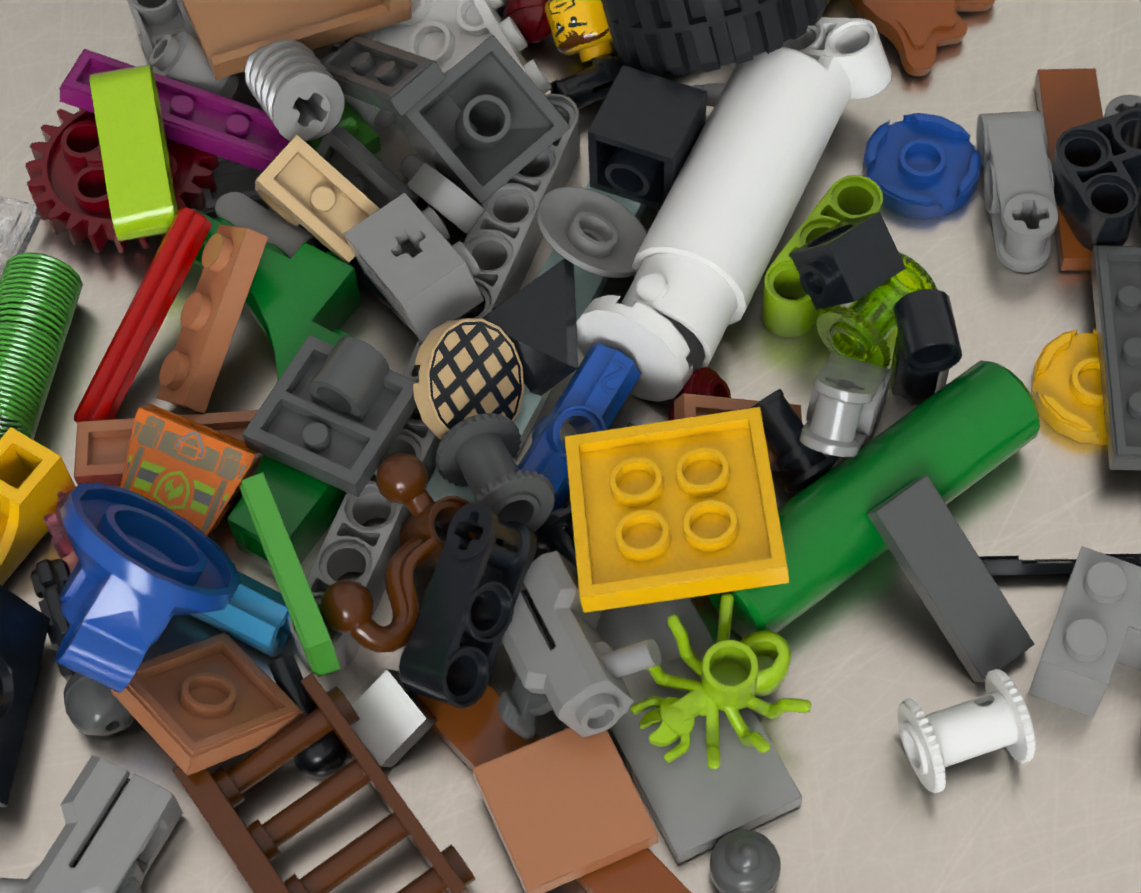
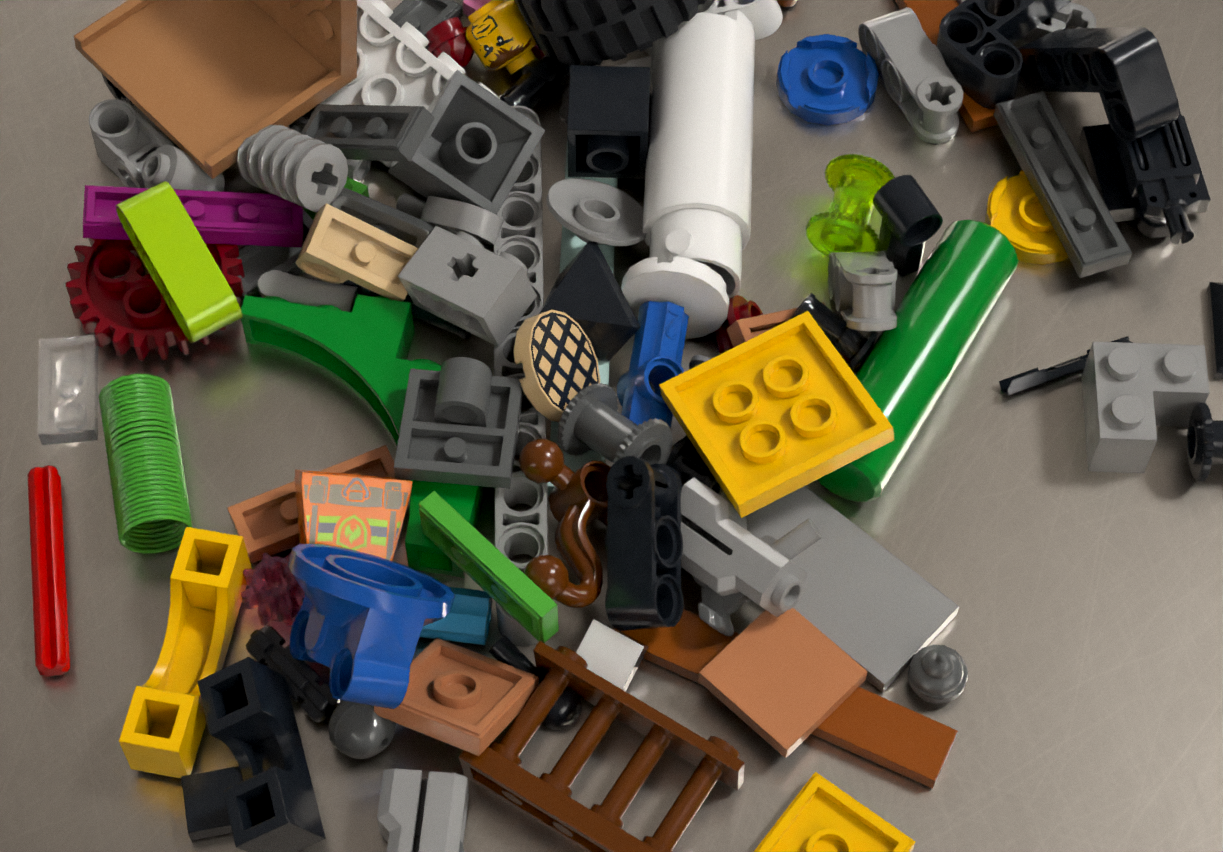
camera: 25 degrees left, 0 degrees up
red axle [74,207,211,423] -> none
nougat plate [157,225,268,413] -> none
lime animal [630,593,812,769] -> none
lime beam [762,175,883,338] -> none
black brick [790,212,906,310] -> none
dark grey tile [867,475,1035,682] -> none
white hose [898,669,1036,794] -> none

